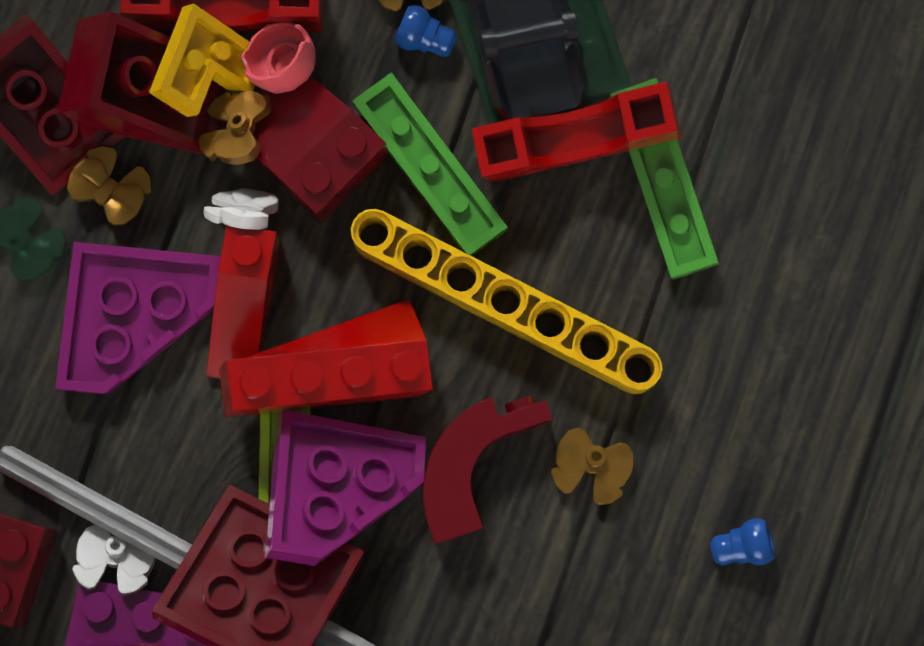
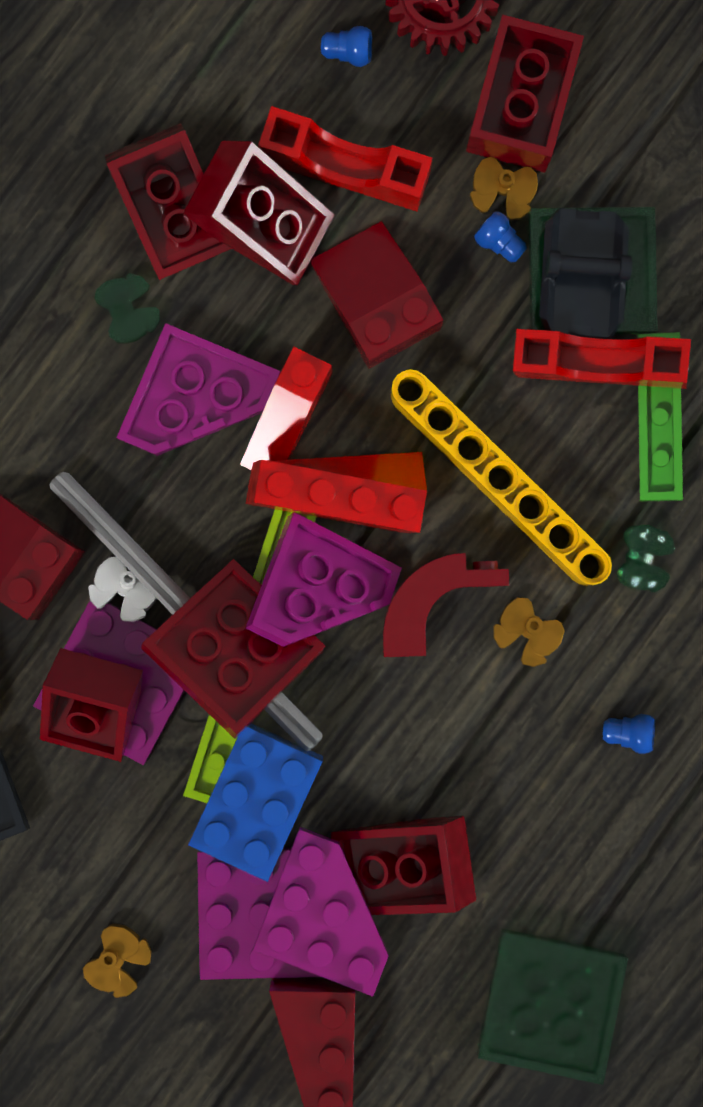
camera: 20 degrees right, 5 degrees up
pearl gold piece [67,146,151,226] -> none
yellow plate [149,4,256,117] -> none
pearl gold piece [199,91,272,165] -> none
white piece [203,188,279,230] -> none
coral hair [241,22,316,94] -> none
bright green plate [352,73,508,256] -> none
none -> clear green piece [617,525,675,592]

